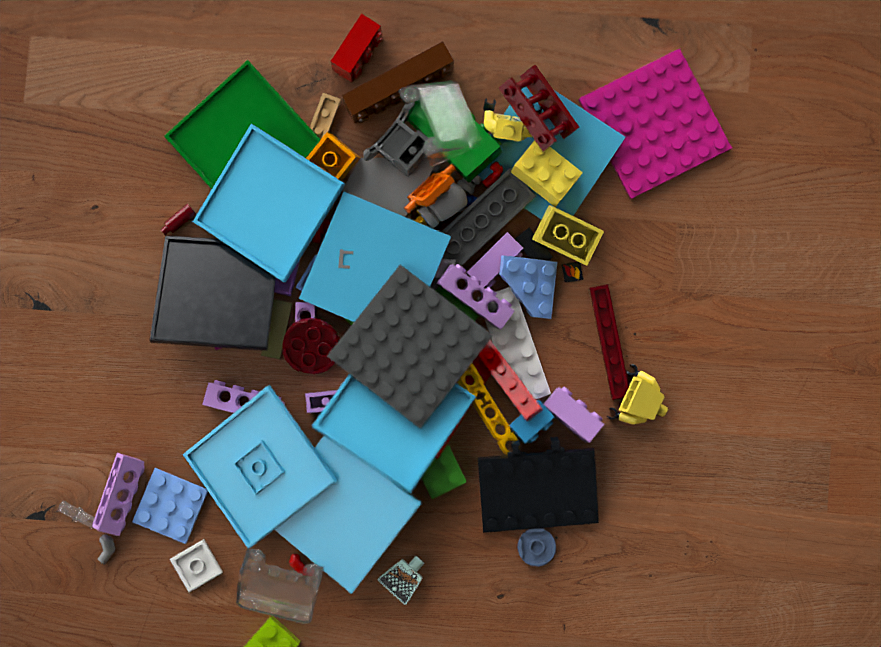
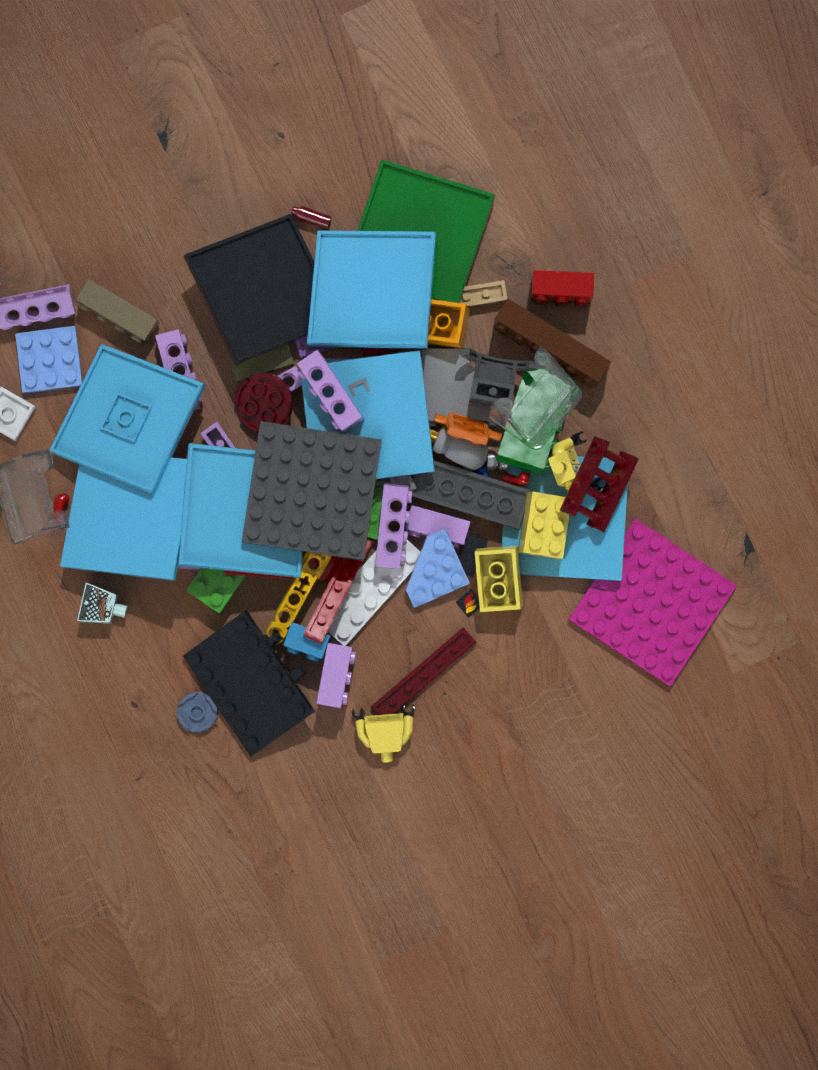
camera: 65 degrees right, 0 degrees up
none -> dark tan brick [76,279,159,343]
none -> lavender brick [297,350,364,433]

